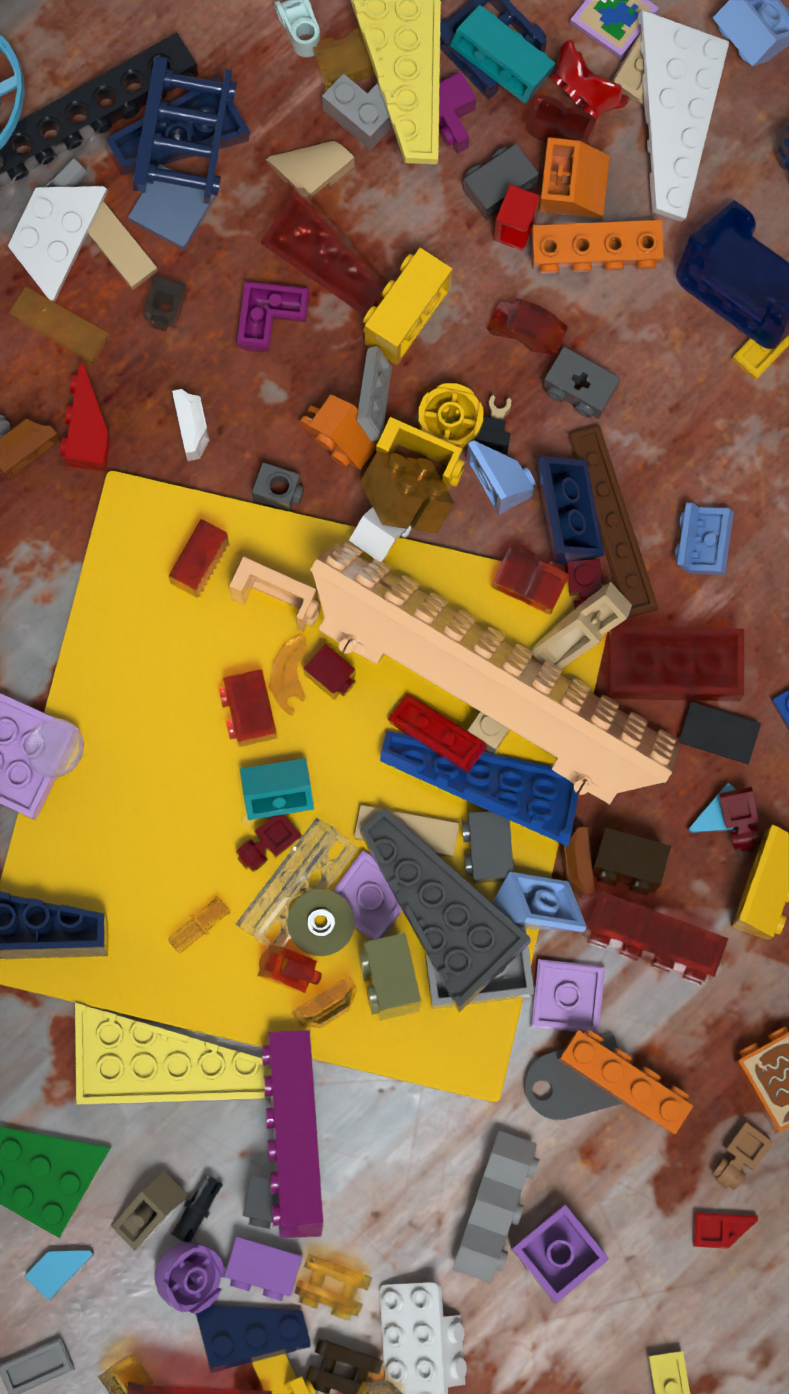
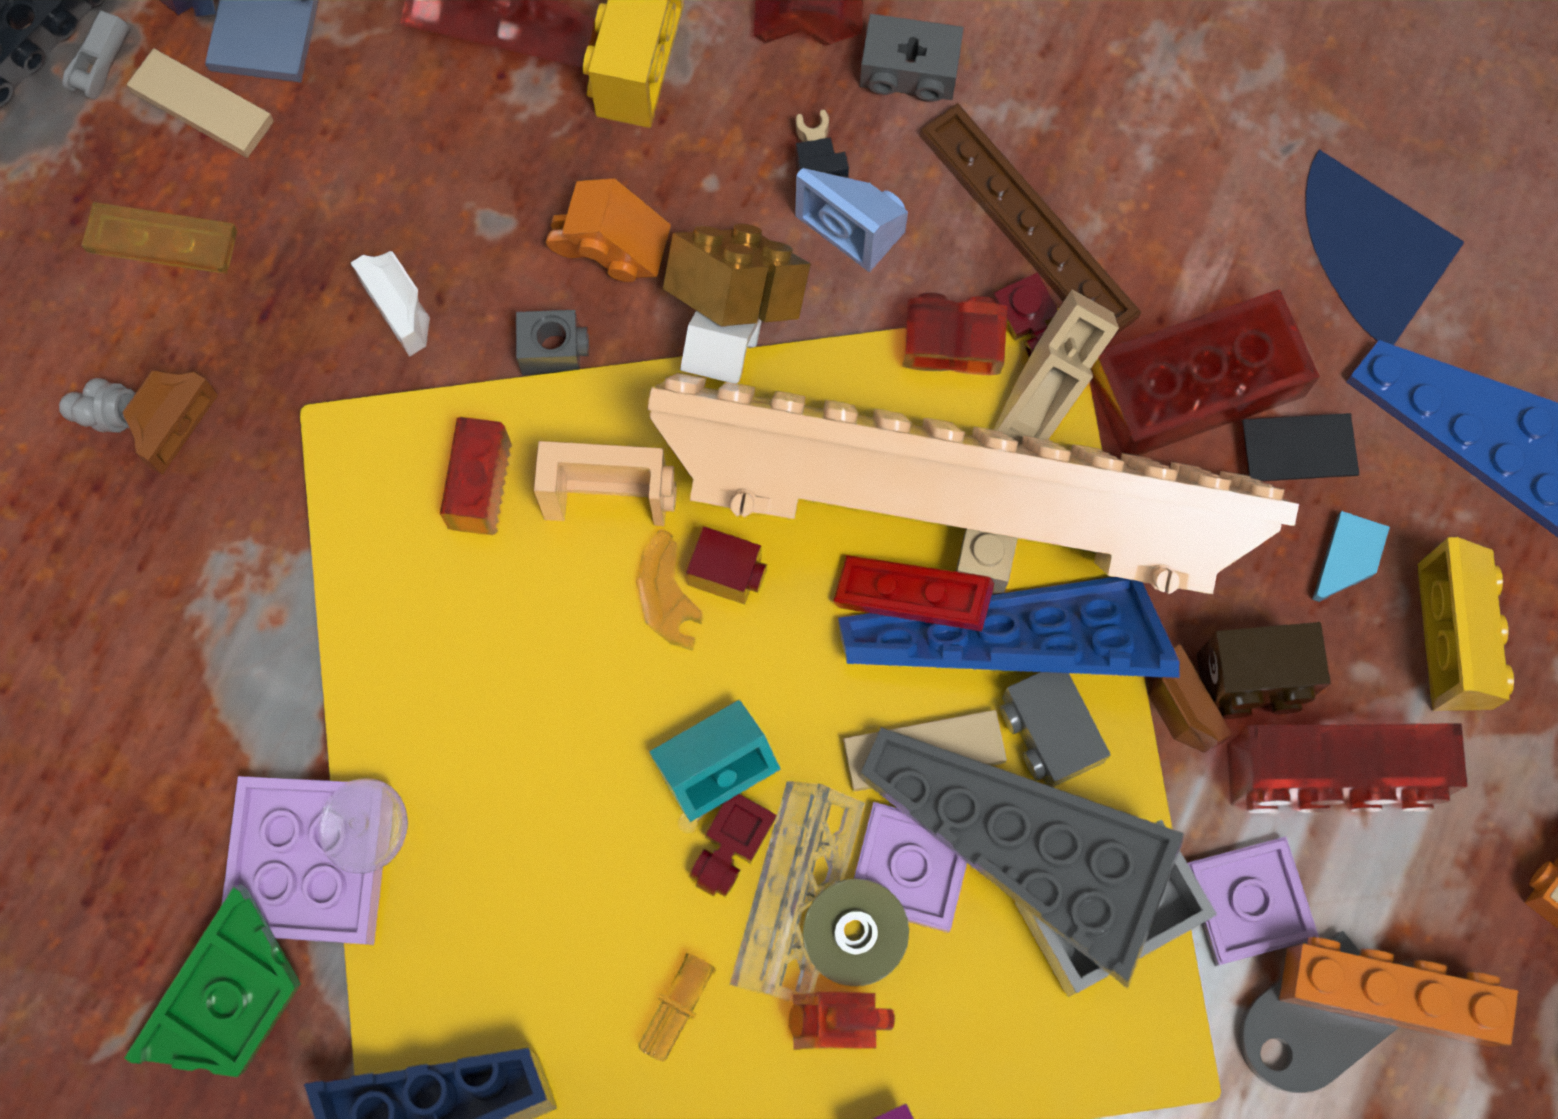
camera: 20 degrees left, 5 degrees down
white wing [8,186,108,302] -> none
red slope [60,364,111,471] -> none
clear smoke brick [143,276,188,331] -> none
clear red brick [218,669,277,747] -> none
magenta brick [237,281,310,352] -> none
clear yellow slope [292,976,357,1028] -> none
light grey tile [357,346,392,441] -> none
olive brick [359,933,421,1021] -> none
yellow panel [376,417,465,492] -> none
yellow cylinder [418,383,483,448] -> none
light blue slope [493,872,587,932] -> none
dark blue slope [536,456,604,565] -> none
medium blue bracket [675,502,734,575] -> none
dark red plate [719,787,761,851] -> none

